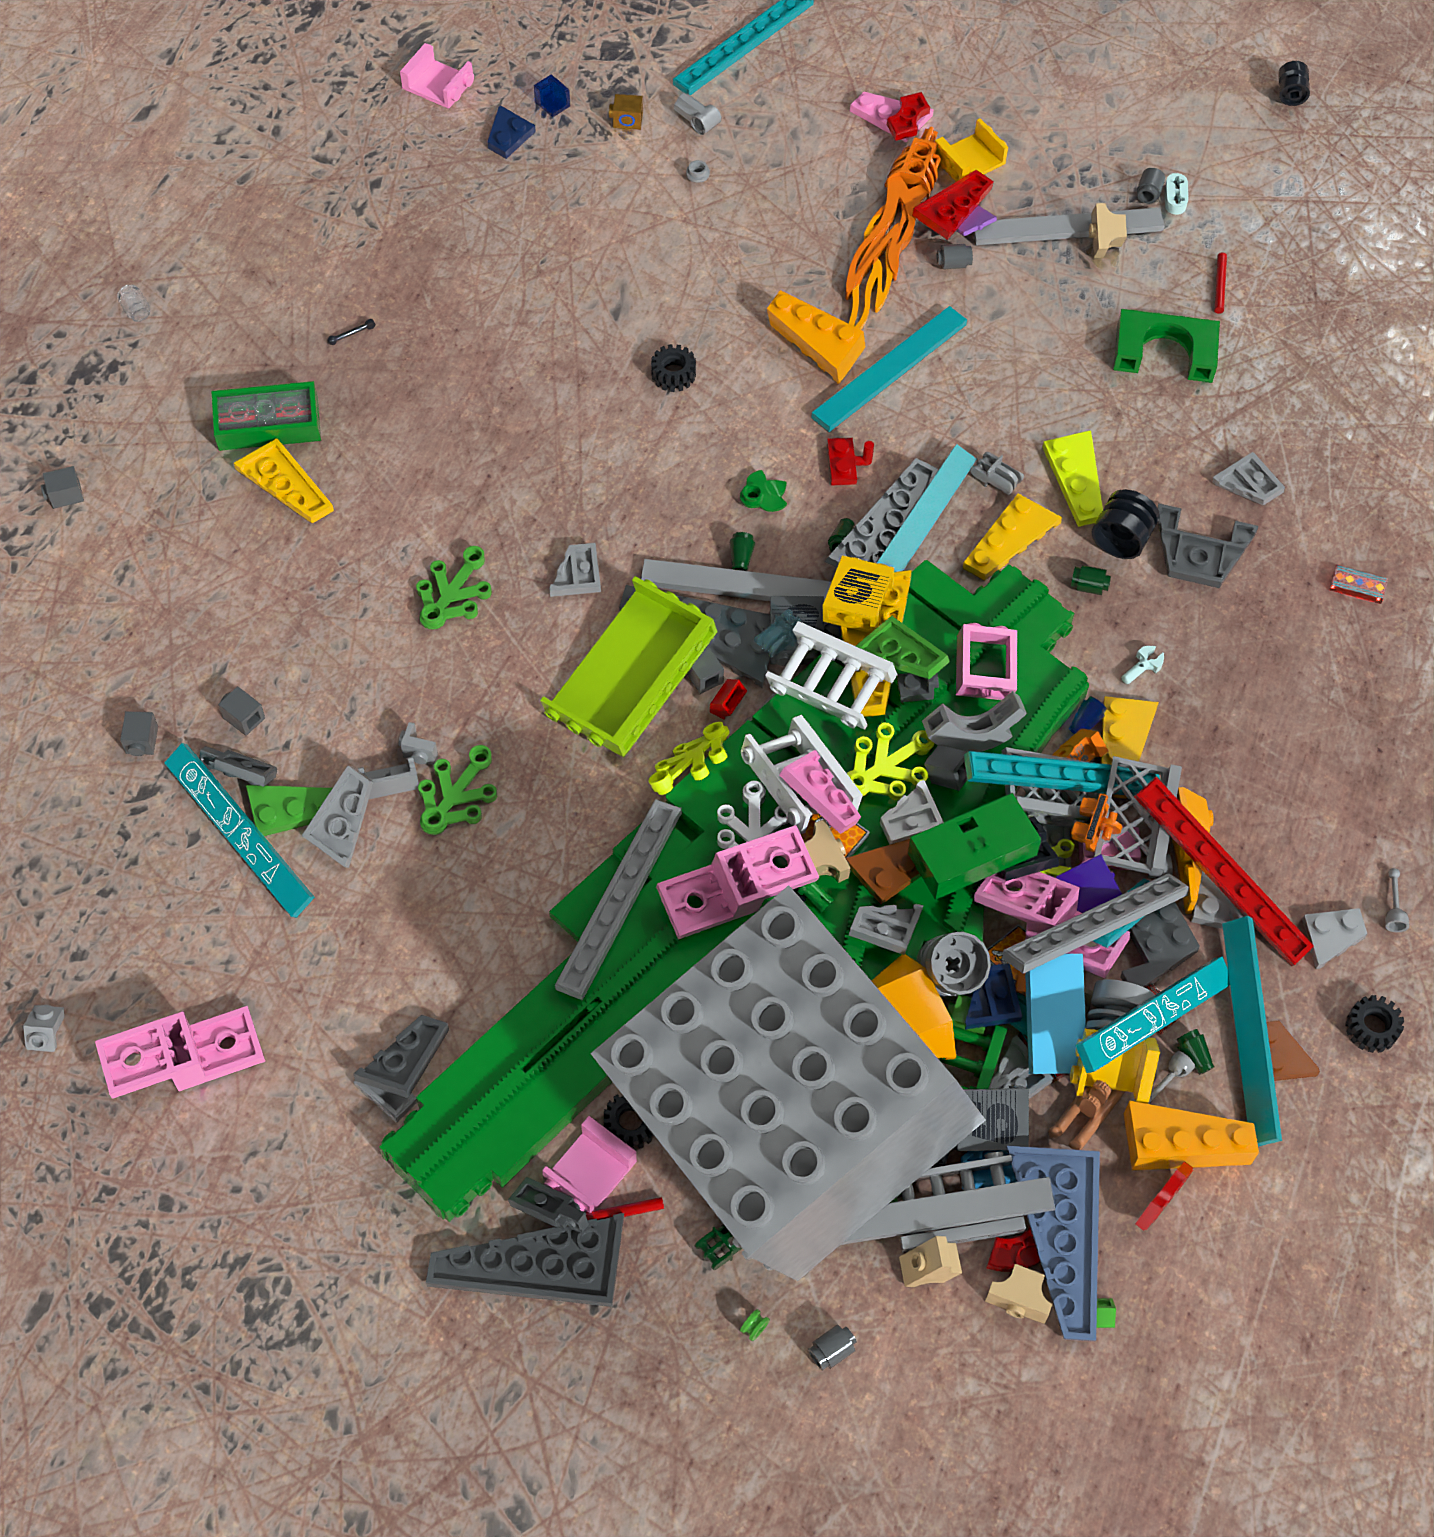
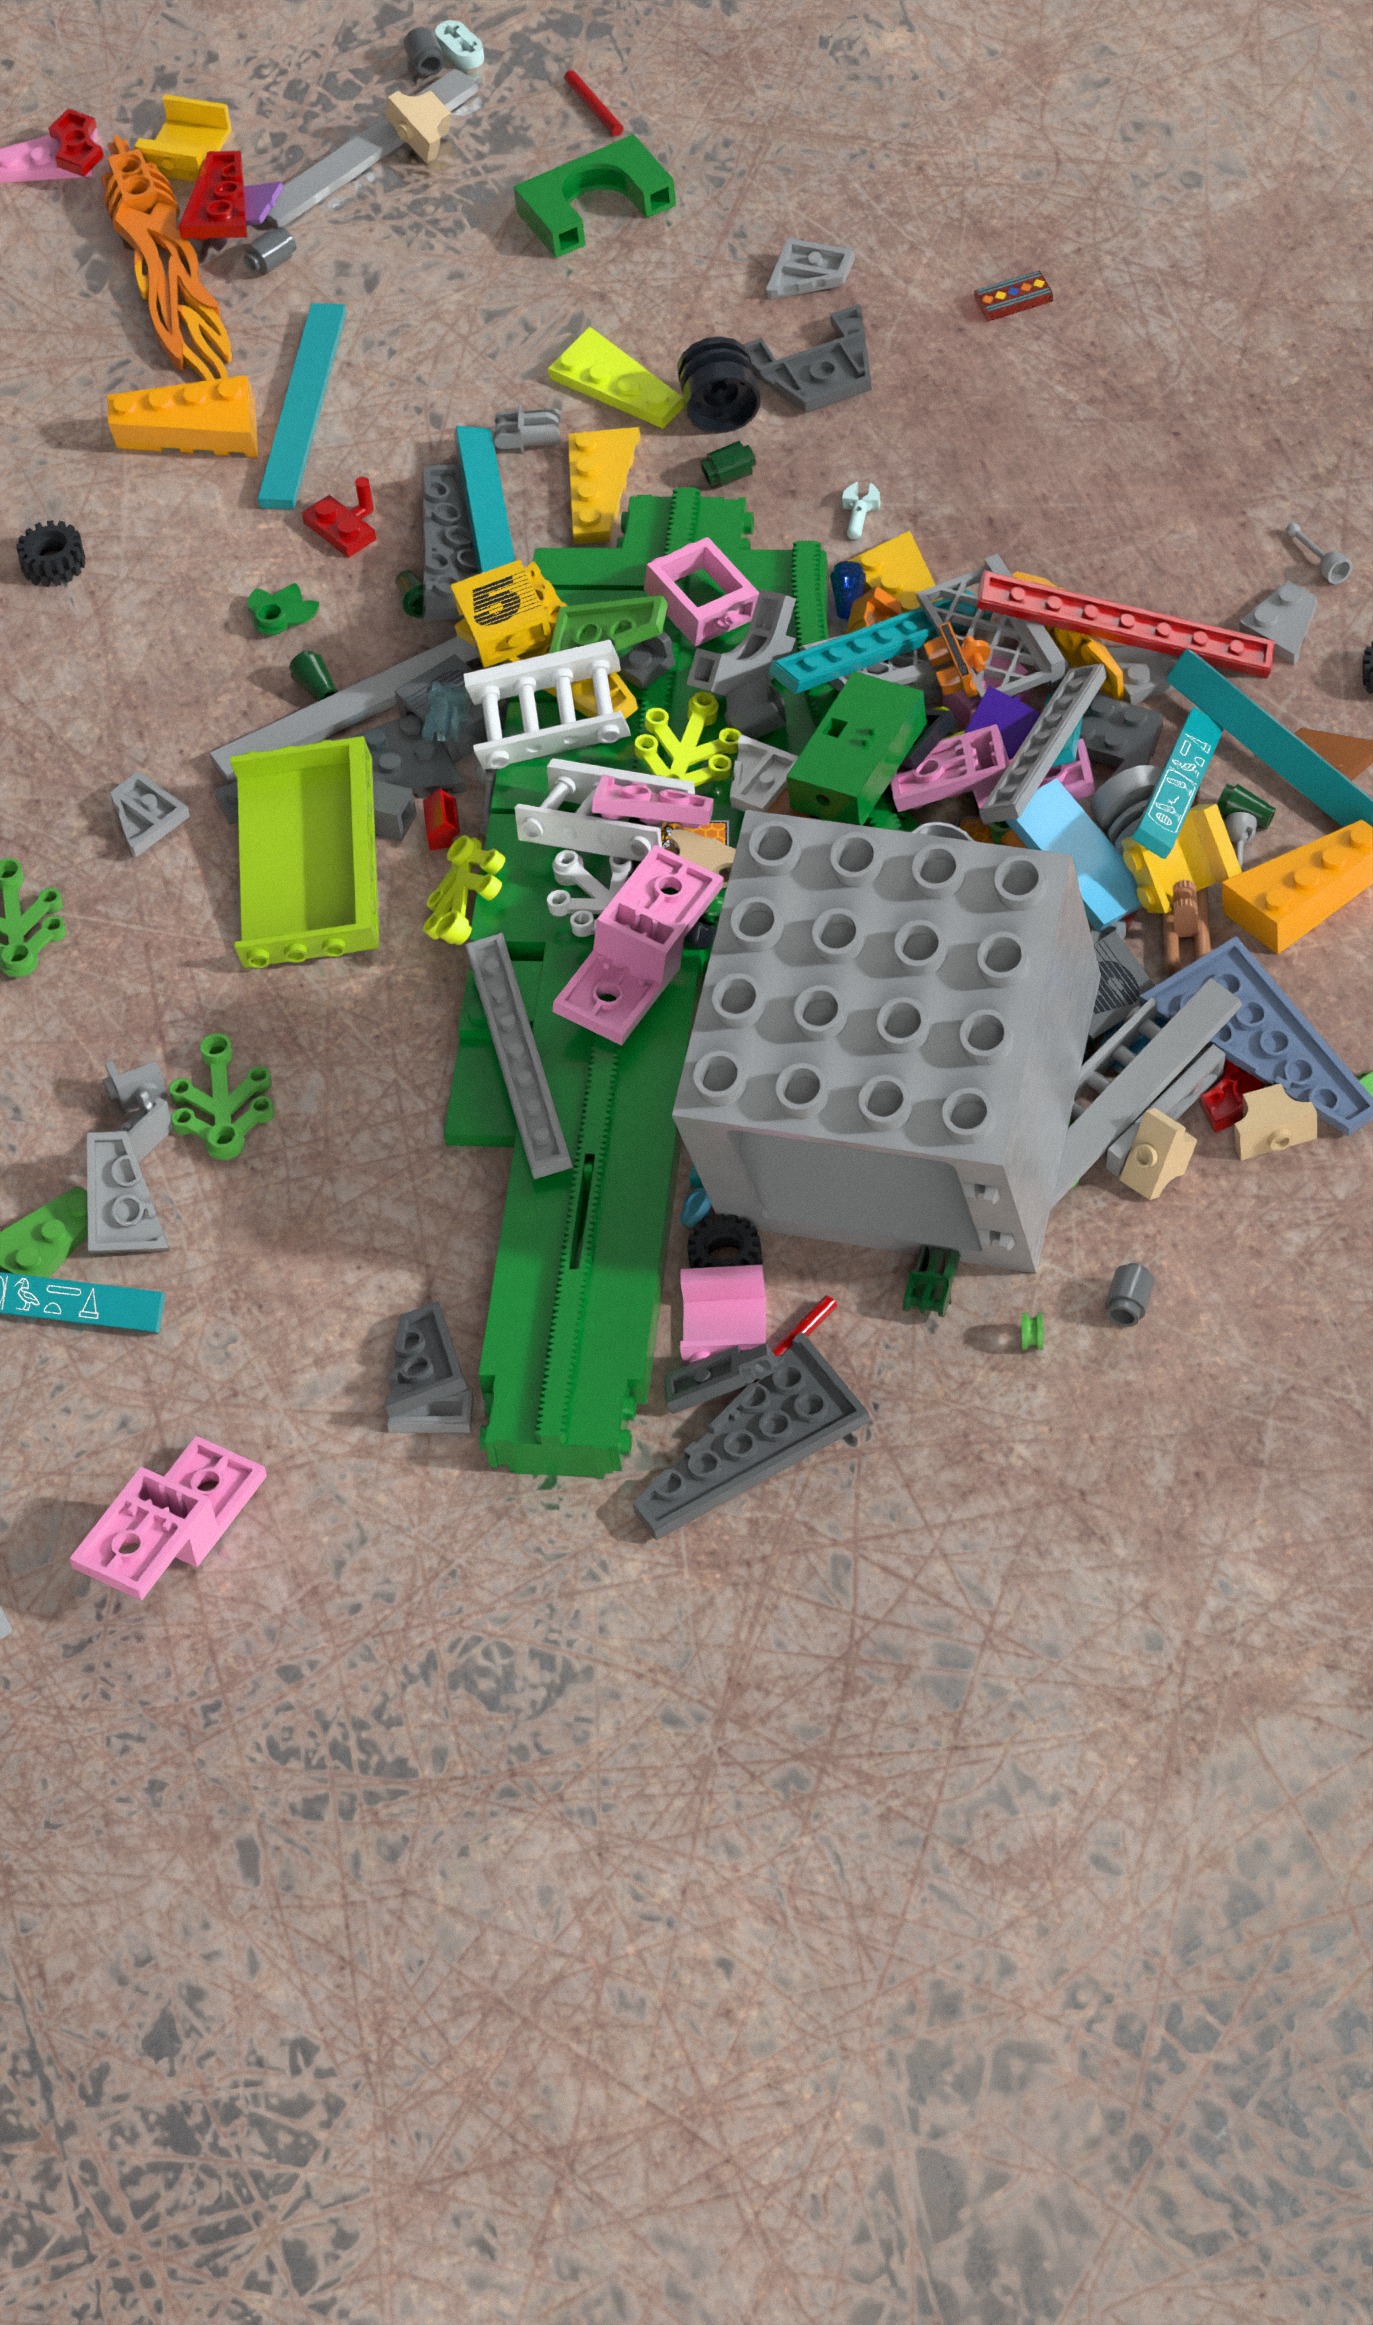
camera: 30 degrees left, 10 degrees down
red tile [1135,1162,1194,1231] -> none

